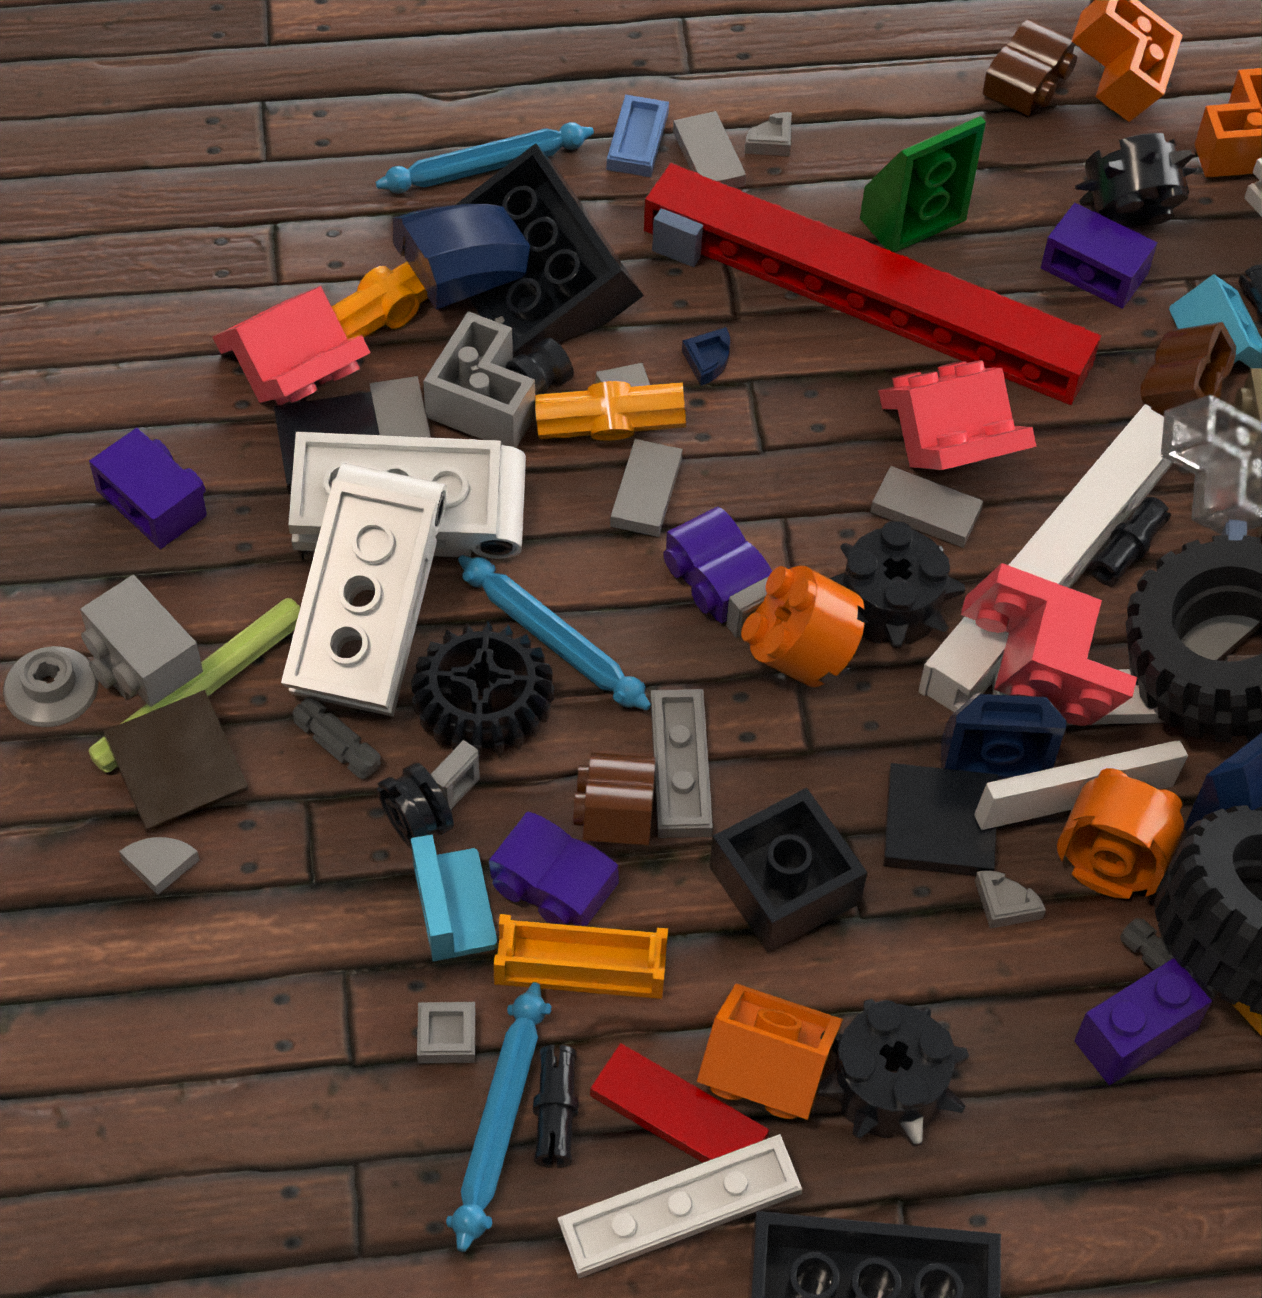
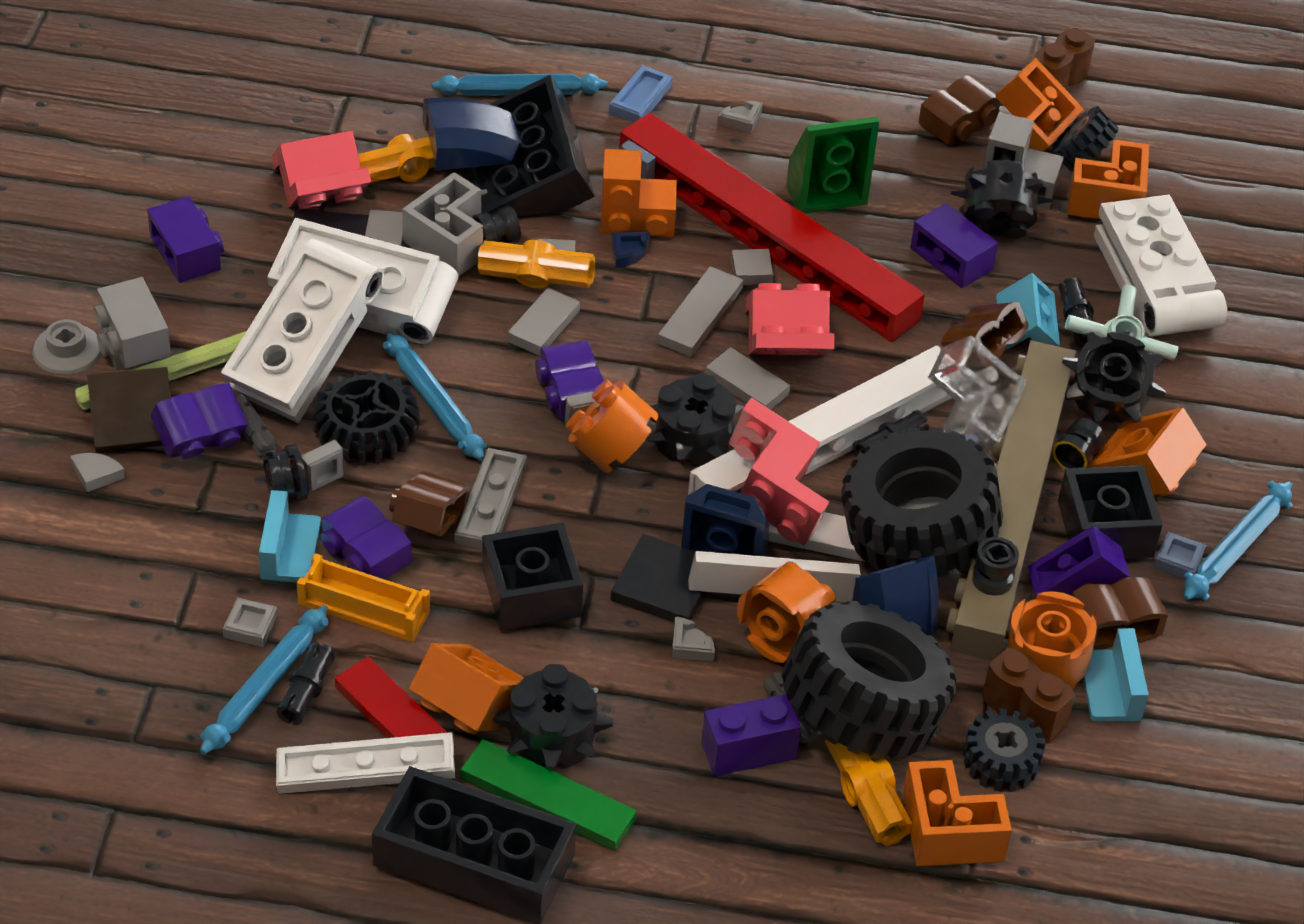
camera: 15 degrees right, 10 degrees down
light grey tile [673,111,746,188] -> none
none -> dark purple brick [150,383,248,459]
none -> green tile [461,739,637,851]
none -> orange brick [600,149,677,237]
none -> light grey tile [657,266,744,357]
none -> light grey tile [731,249,773,285]
none -> light grey brick [984,112,1064,211]
none -> black wheel [1051,106,1119,172]

